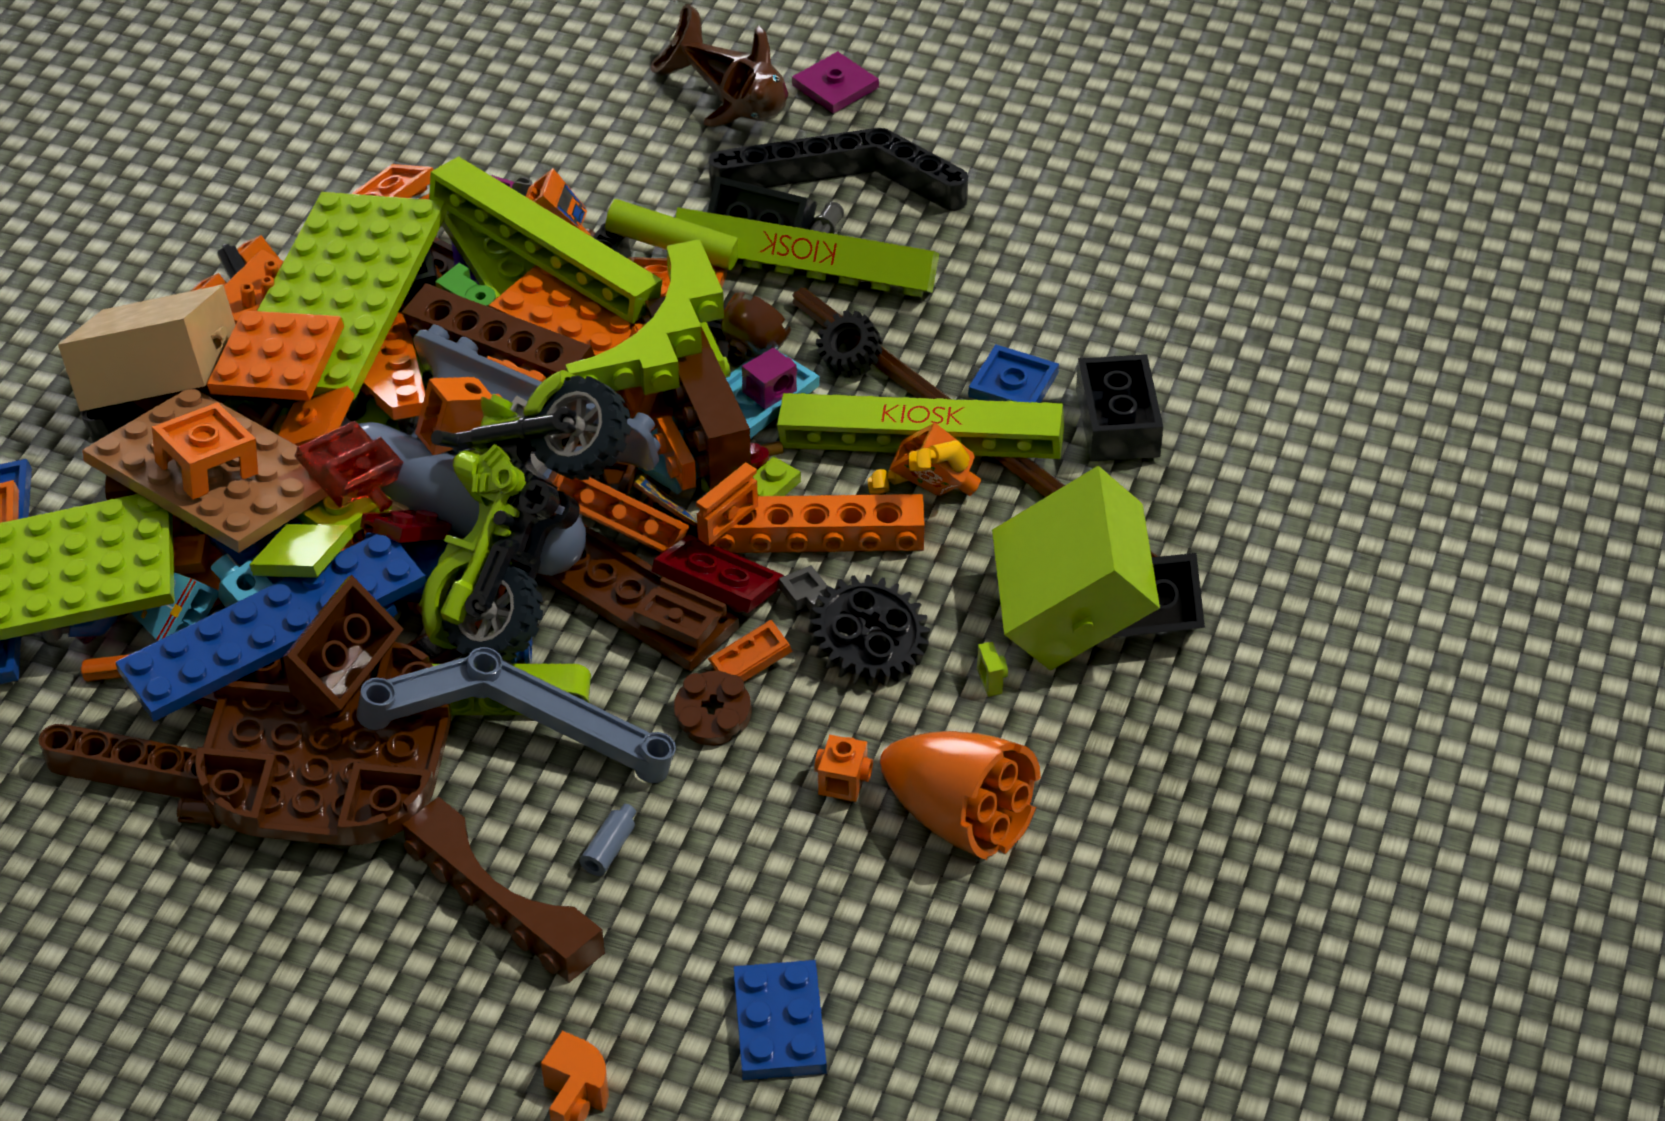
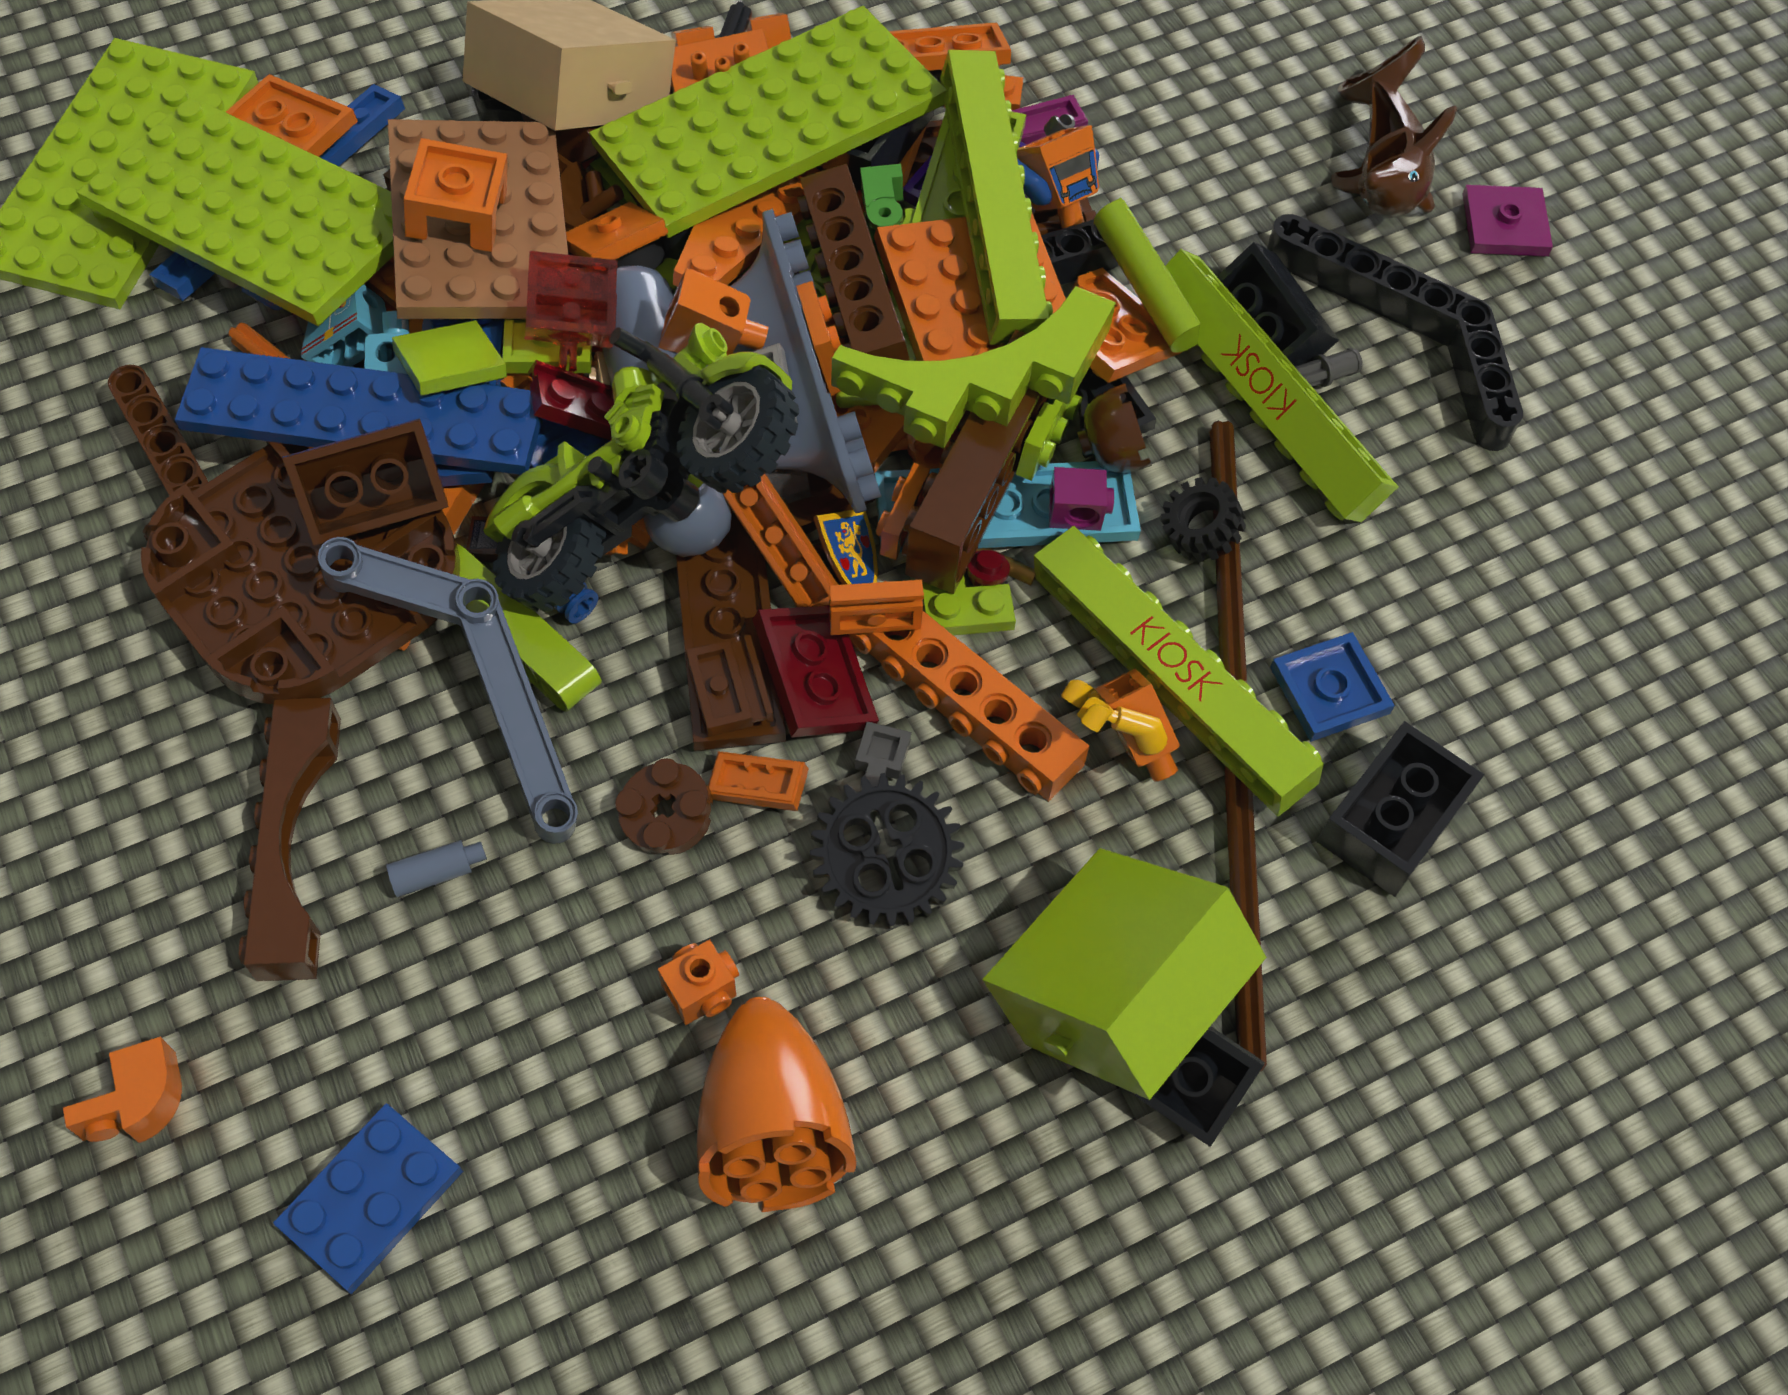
camera: 40 degrees right, 15 degrees up
orange plate [207,310,344,401] -> none
lime plate [977,641,1008,697] -> none

